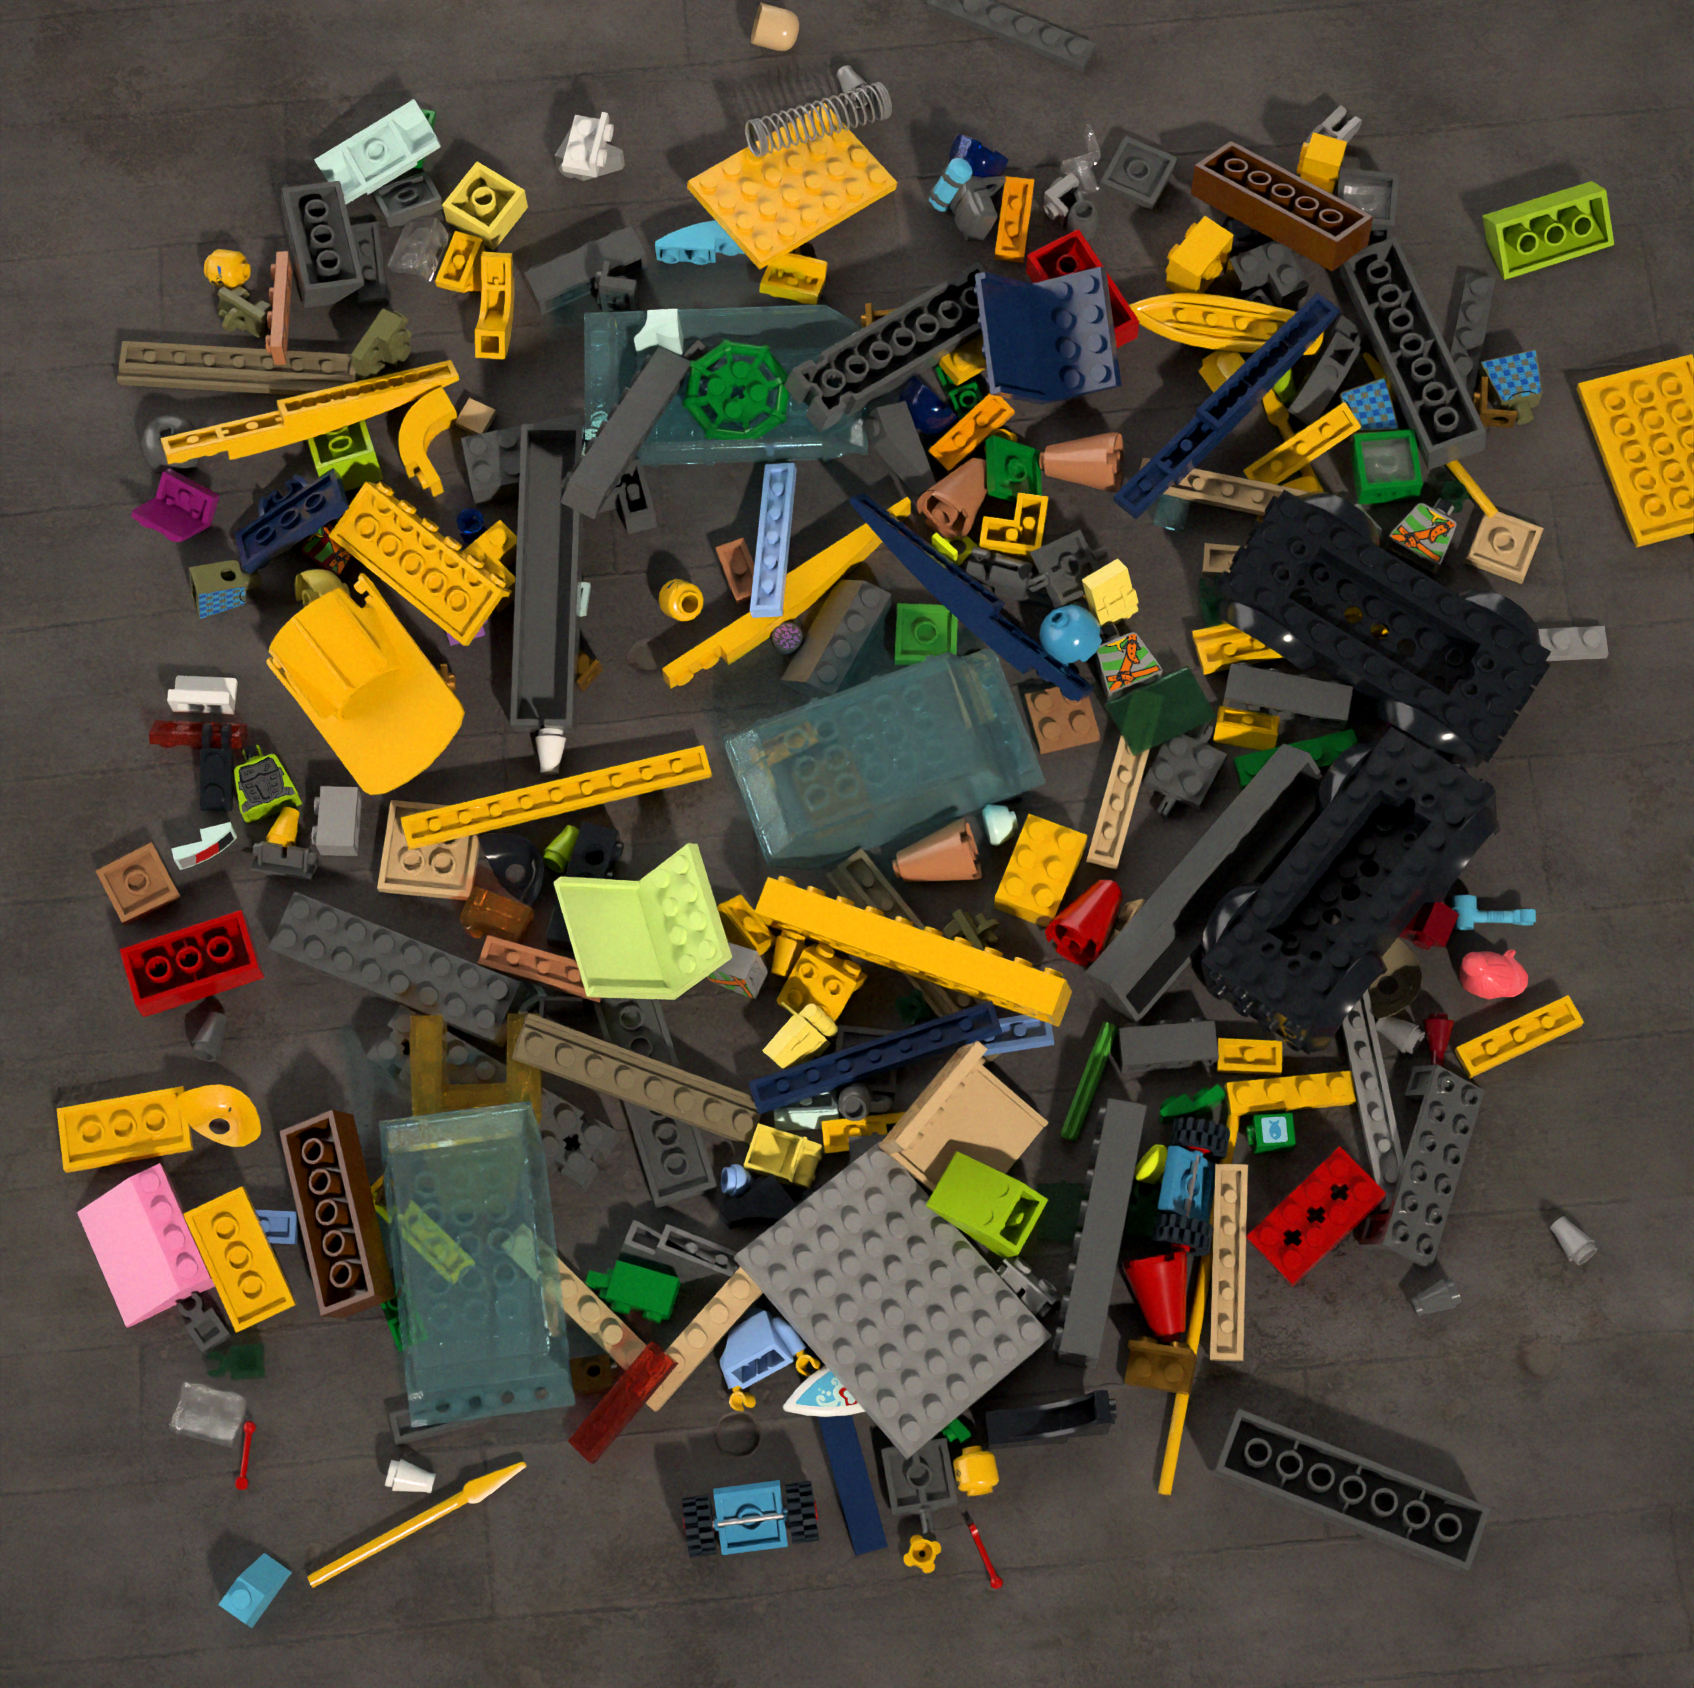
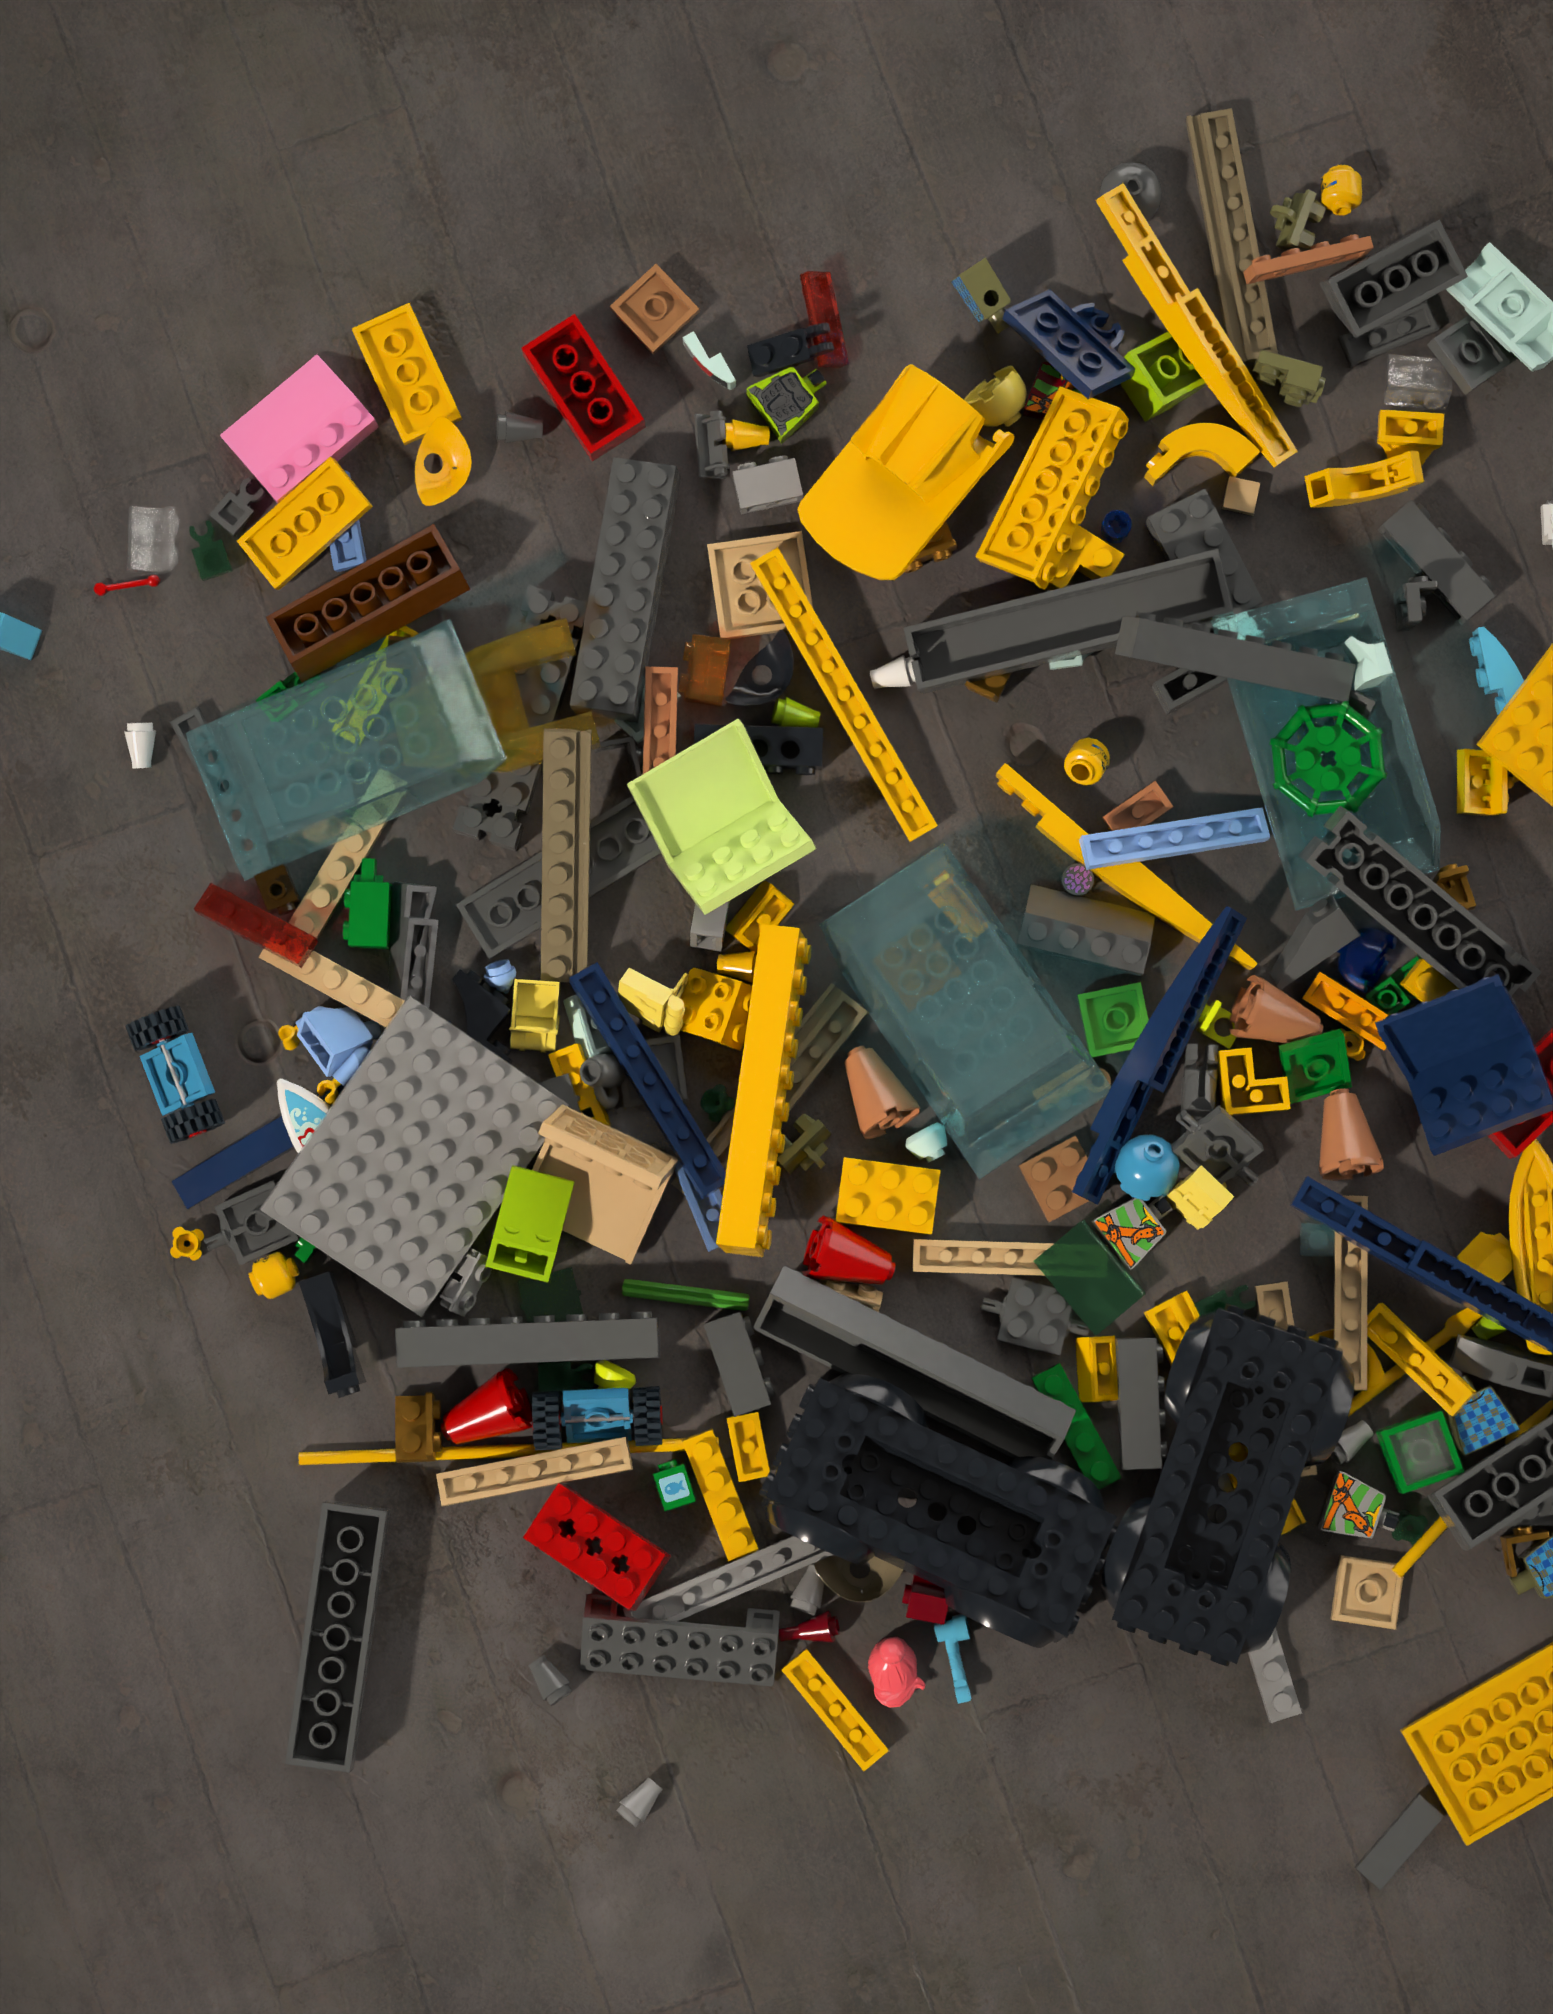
camera: 75 degrees right, 15 degrees up
magenta bracket [131,468,220,542] -> none
white panel [167,675,238,715] -> none
yellow piece [307,1461,526,1588] -> none
light yellow brick [442,161,528,251] -> none
red hinge [968,1523,1003,1589] -> none
green slope [1157,1084,1226,1124] -> none

